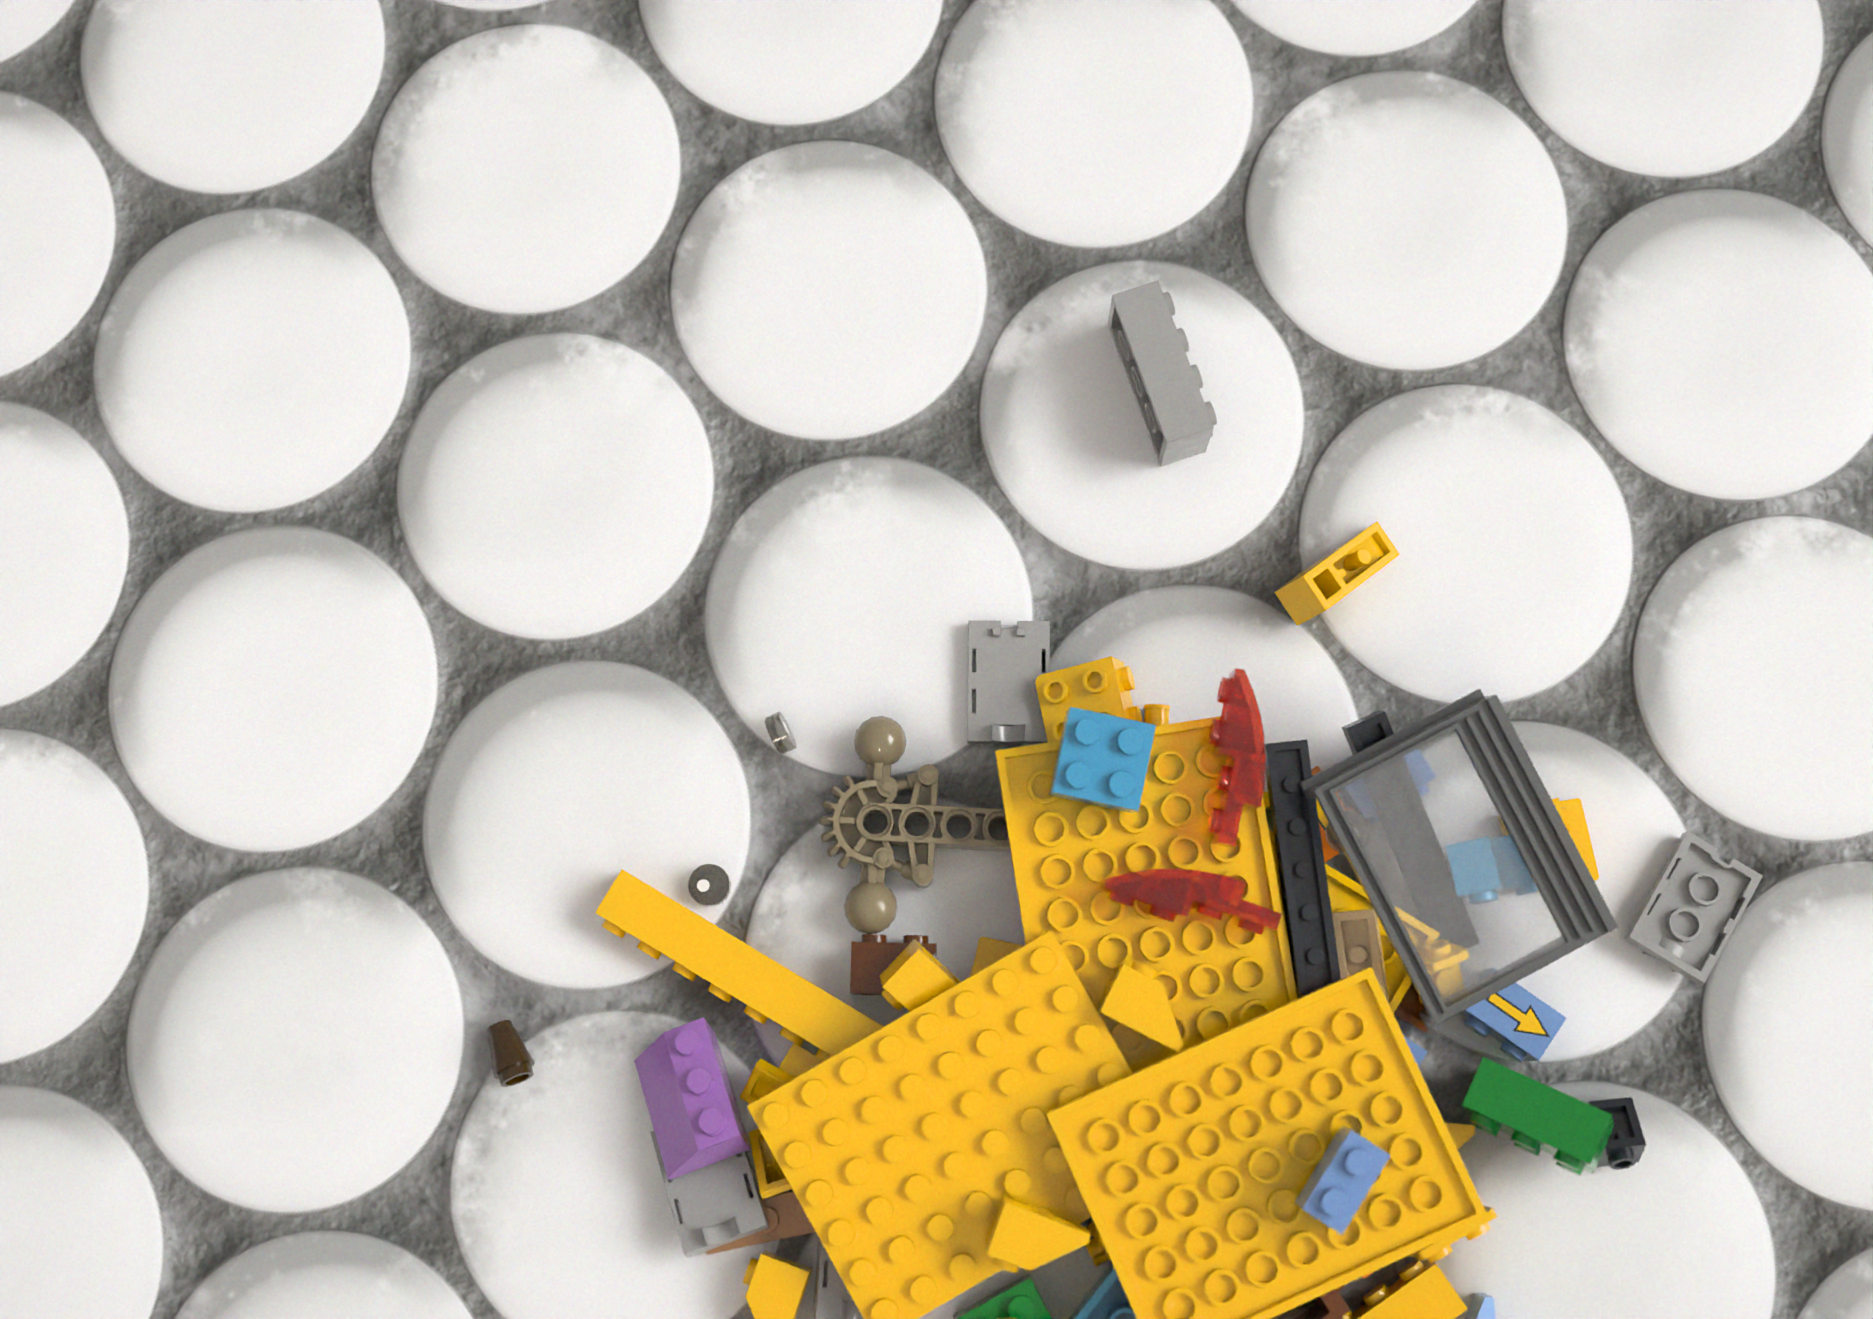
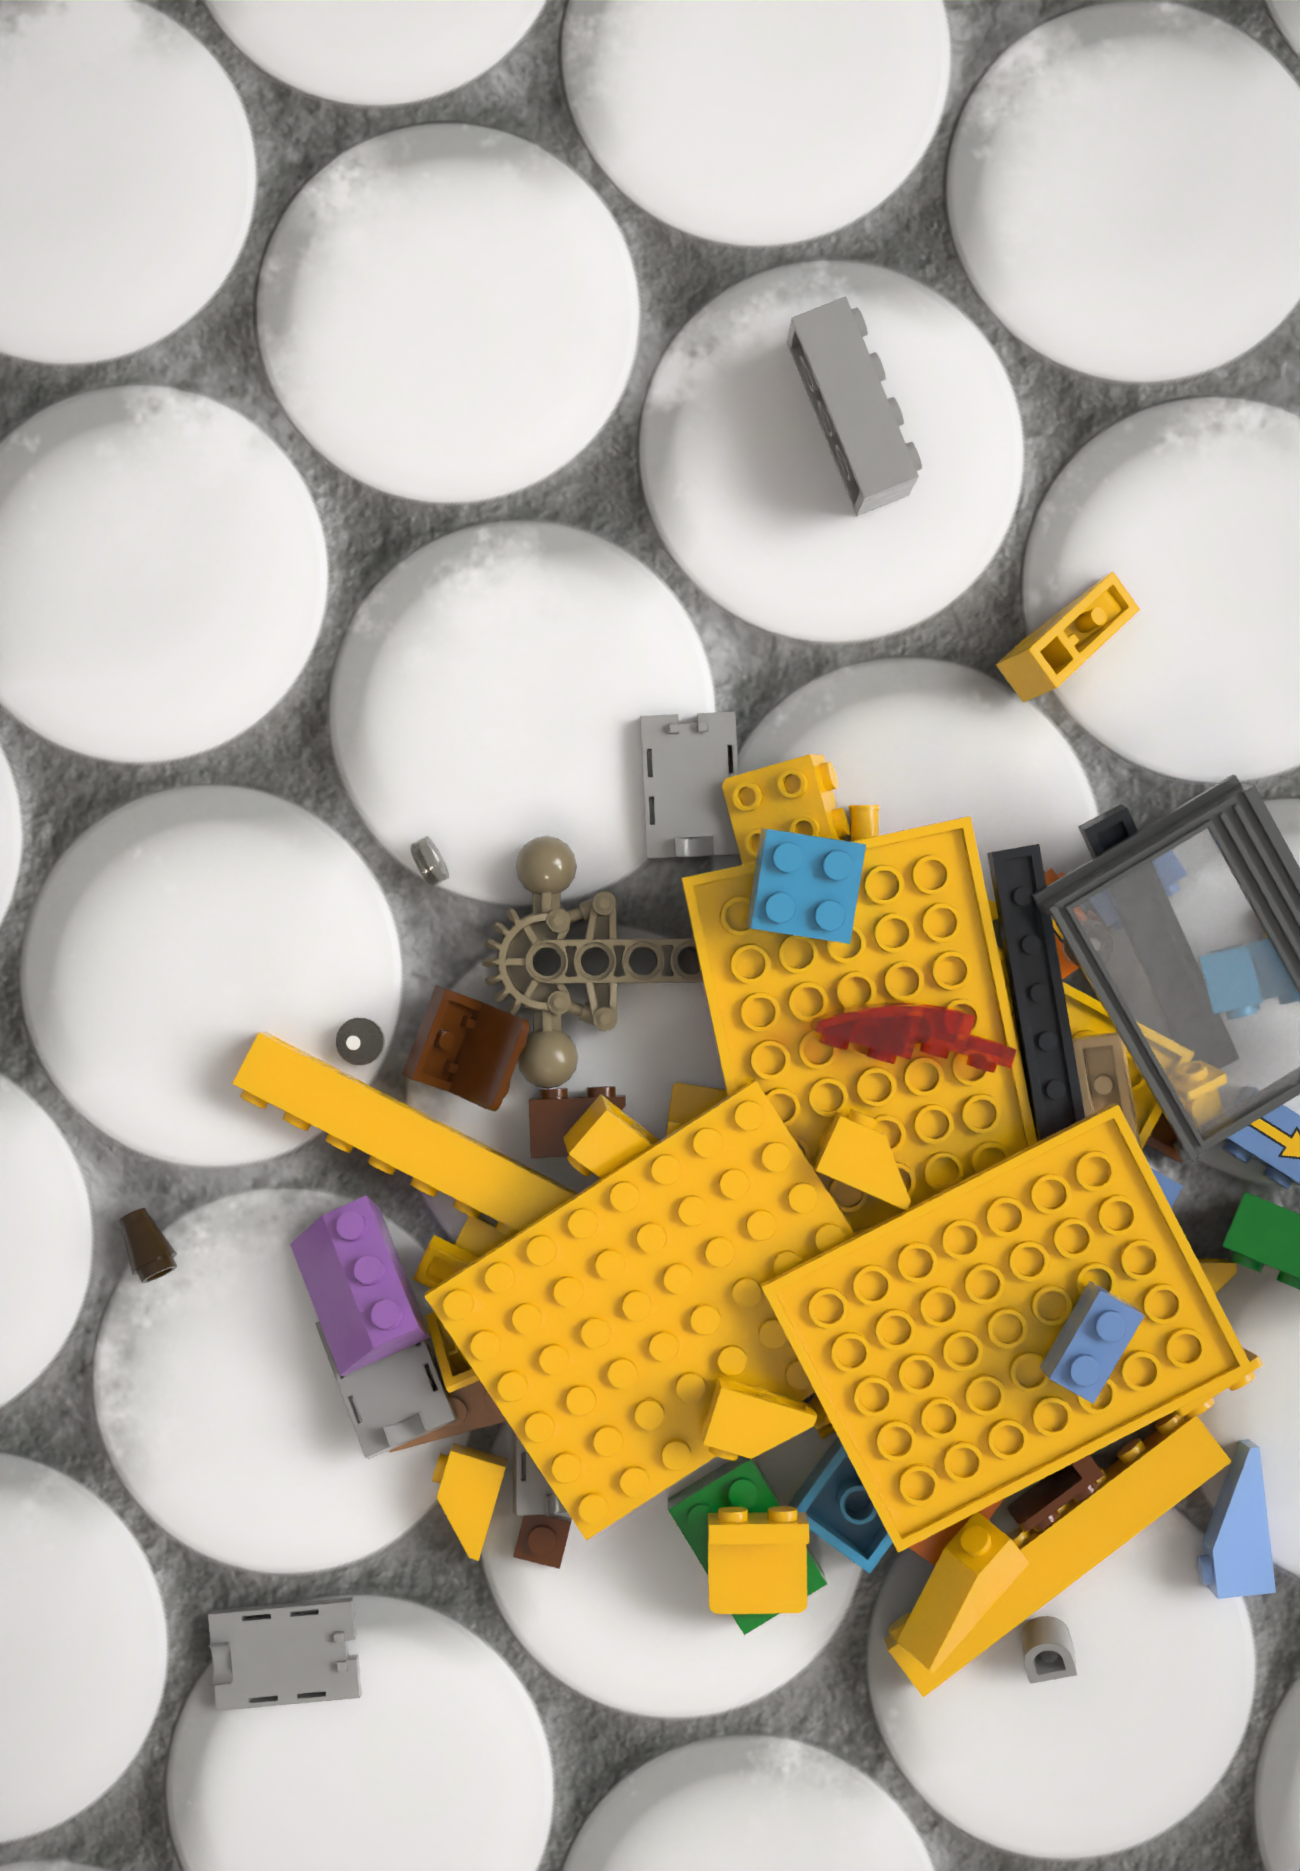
camera: 10 degrees left, 10 degrees up
clear red slope [1207,668,1266,847] -> none
none -> reddish brown bracket [402,985,530,1112]

